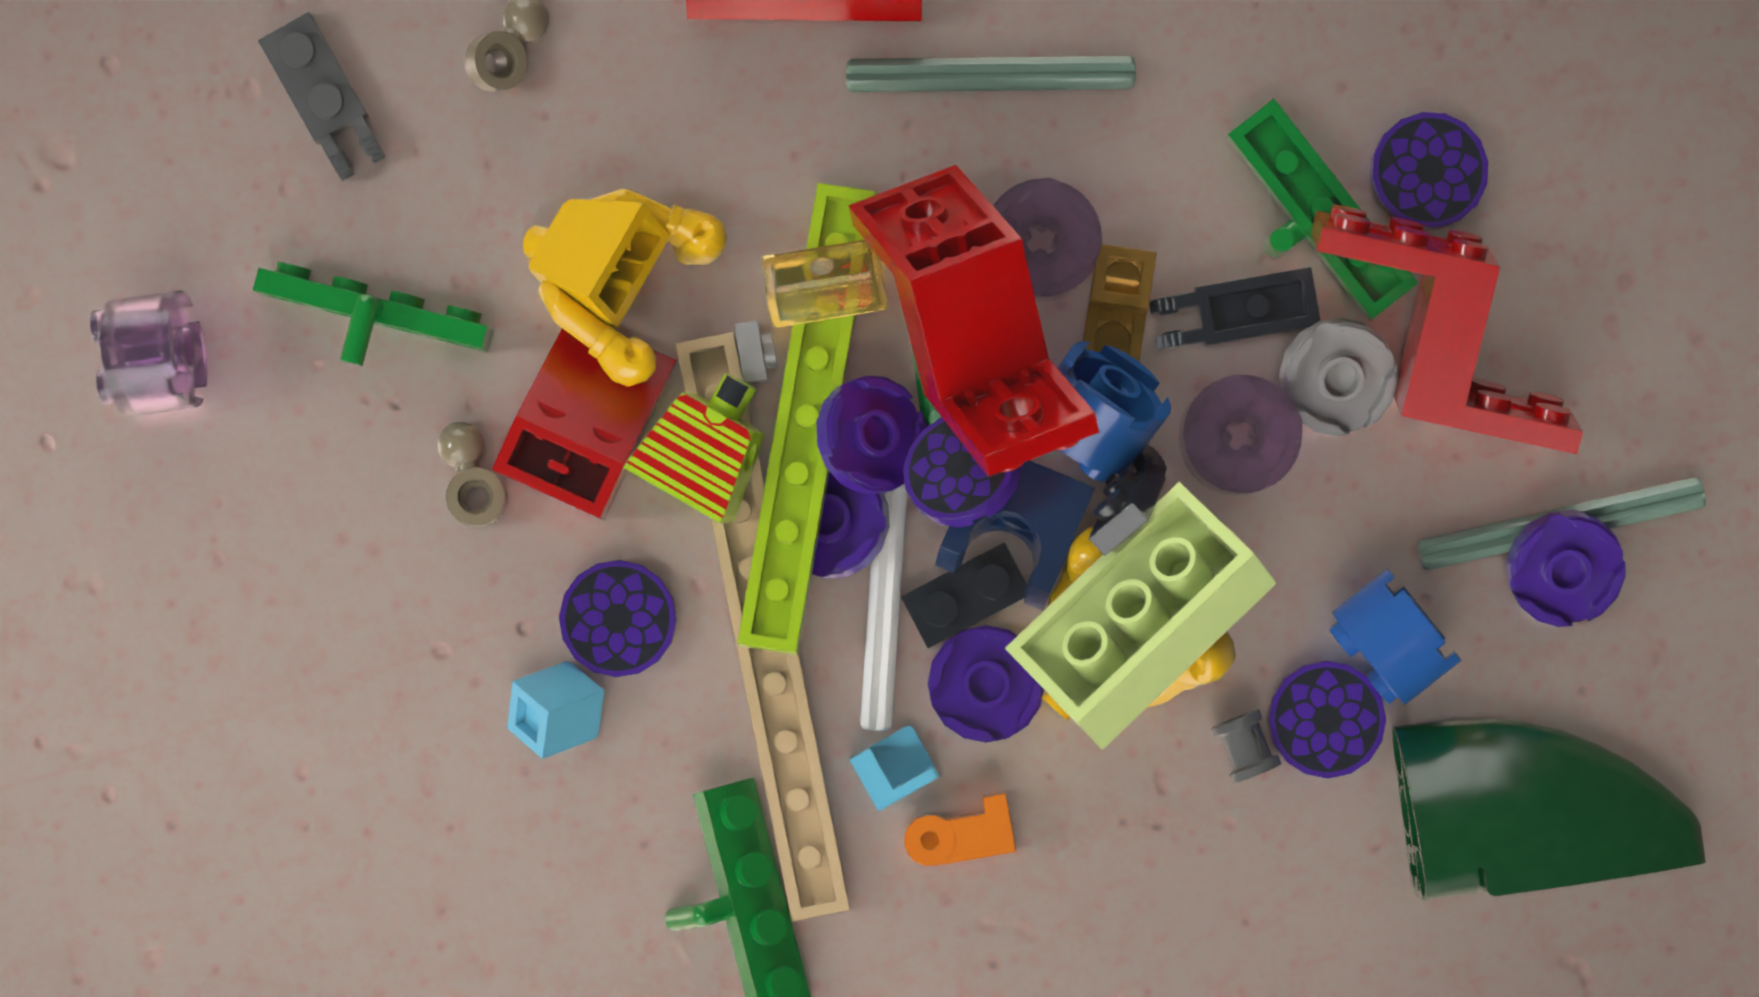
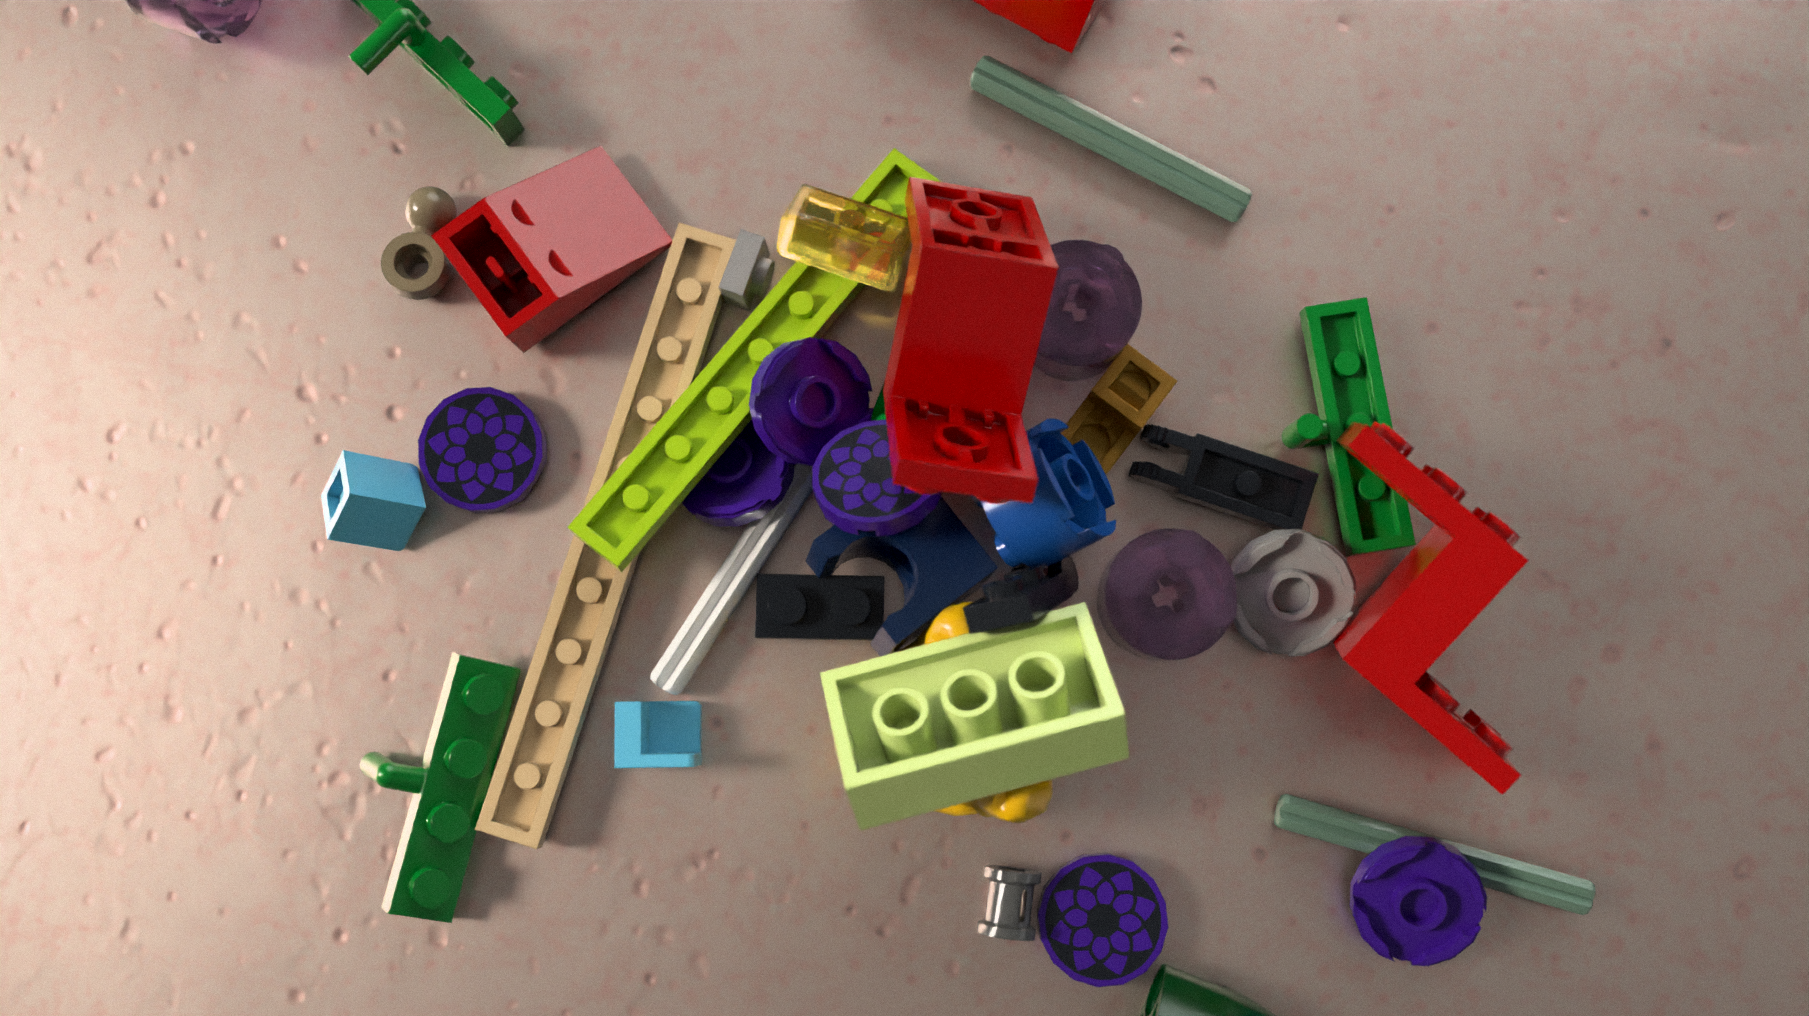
camera: 30 degrees right, 5 degrees down
yellow torso [523,188,727,387] -> none
torso [624,373,764,523] -> none
orange leg [904,791,1016,866] -> none
dark purple tile [927,625,1044,743] -> none
blue brick [1329,568,1462,705] -> none
tile [1370,112,1488,230] -> none

